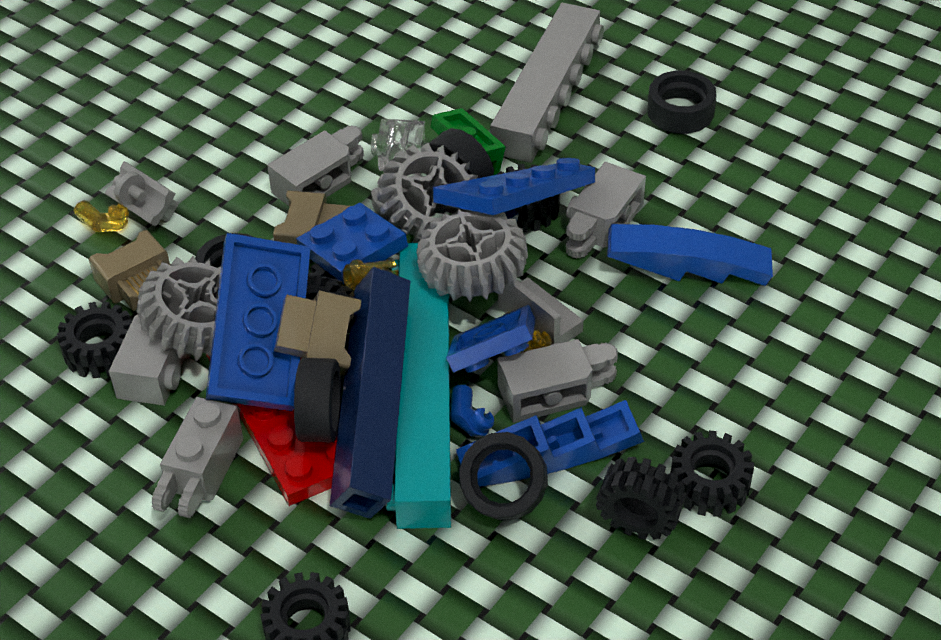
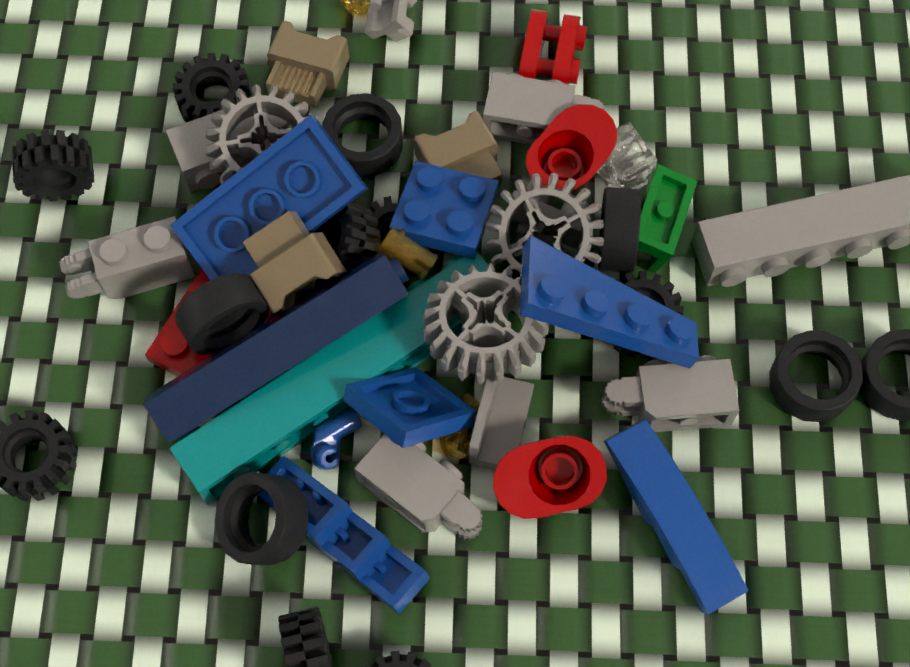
camera: 55 degrees right, 20 degrees up
none -> black tyre [12,130,94,201]
none -> red piece [493,436,607,519]
none -> red brick [519,9,587,85]
none -> red piece [526,104,617,192]
none -> black tyre [769,330,863,422]

